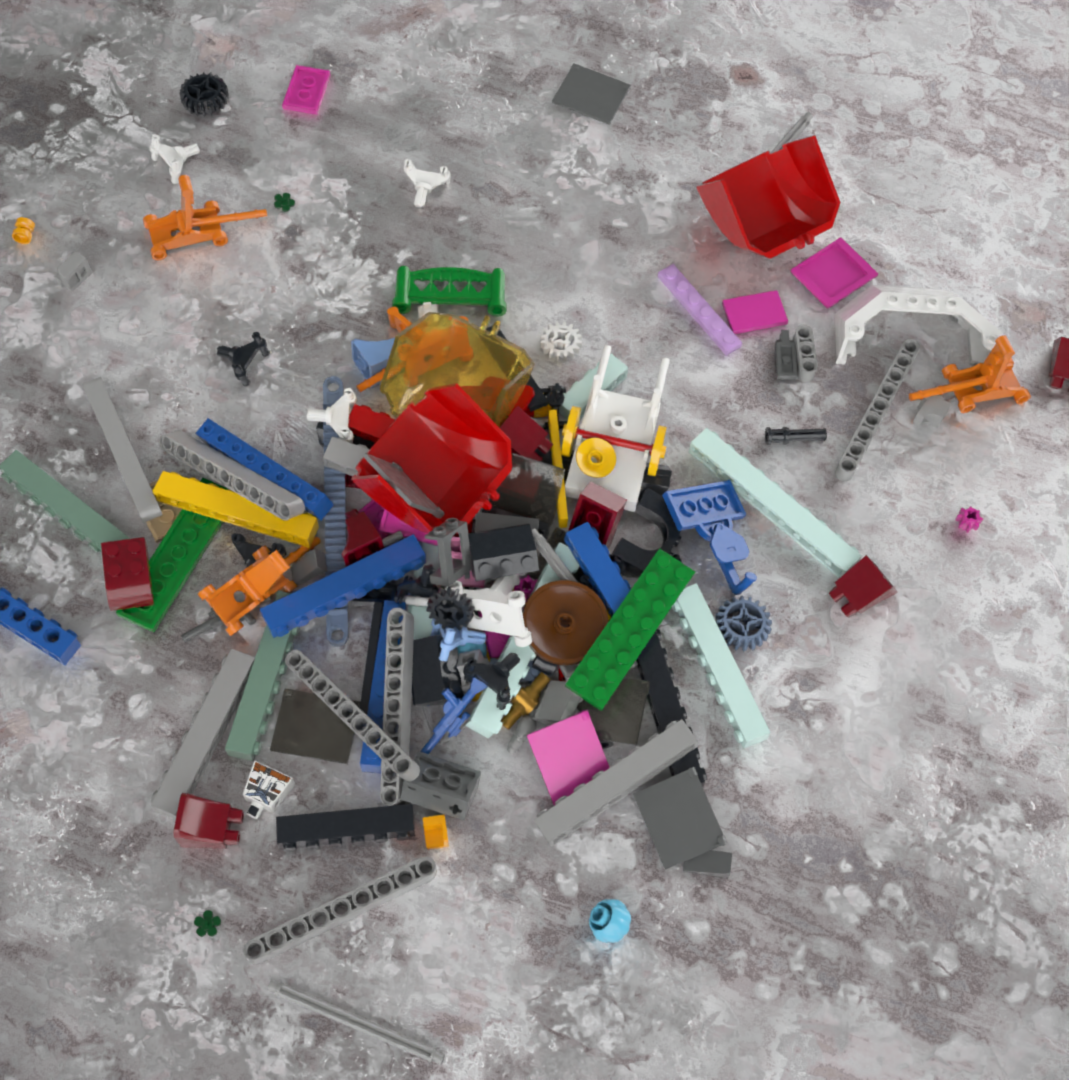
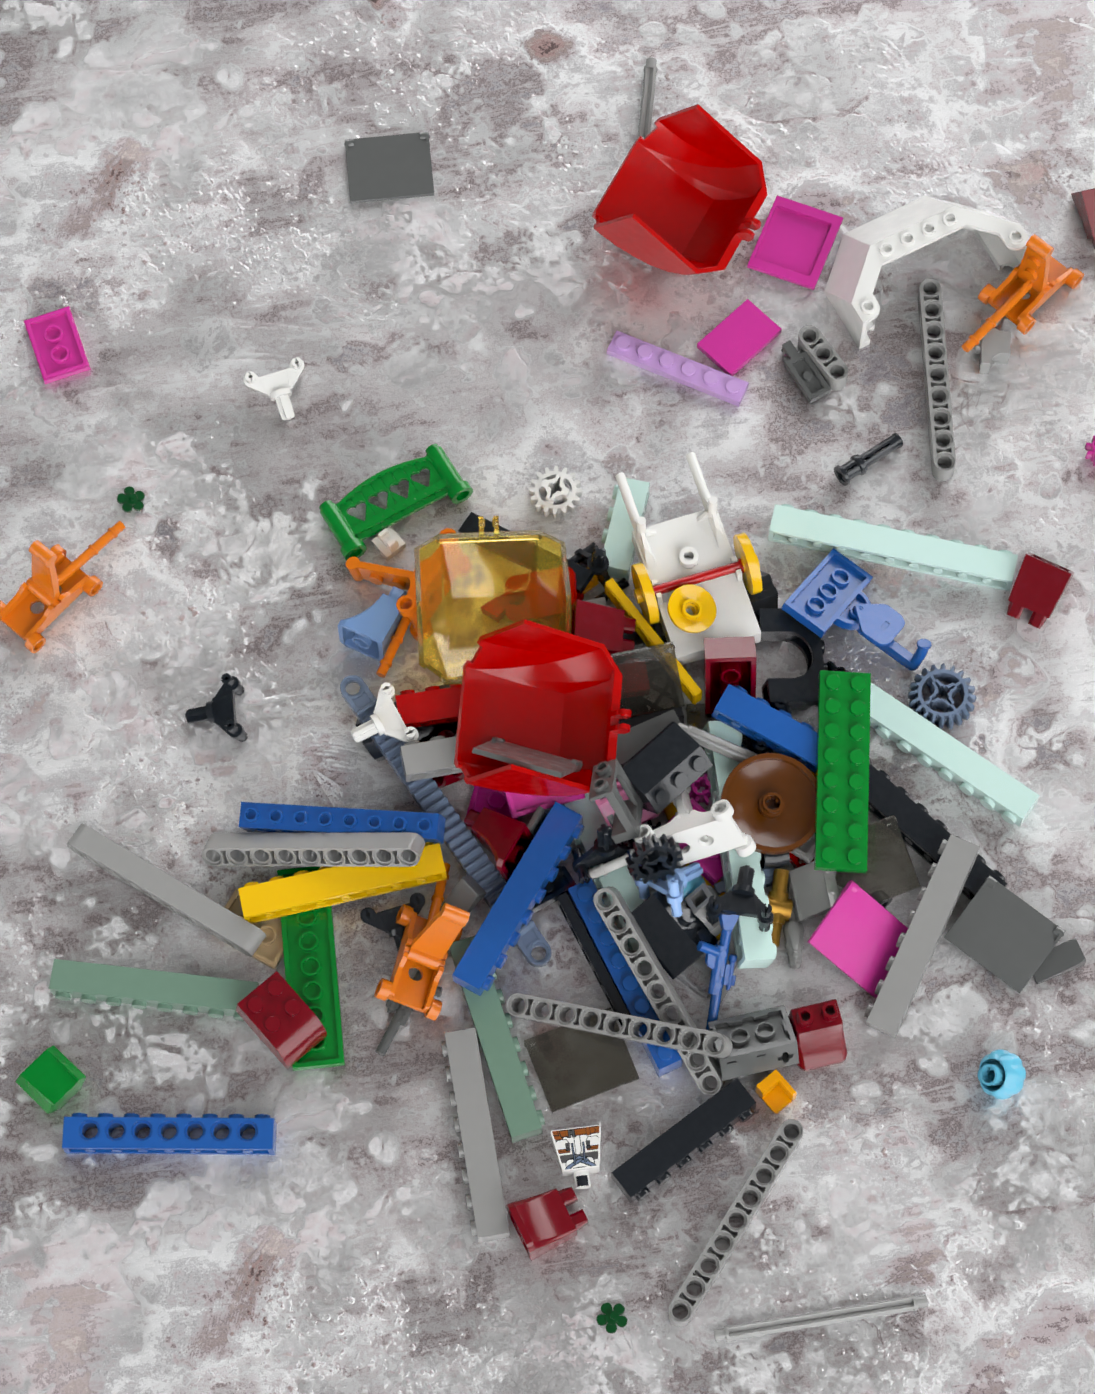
camera: 25 degrees left, 5 degrees up
none -> dark red hips [788,999,847,1071]

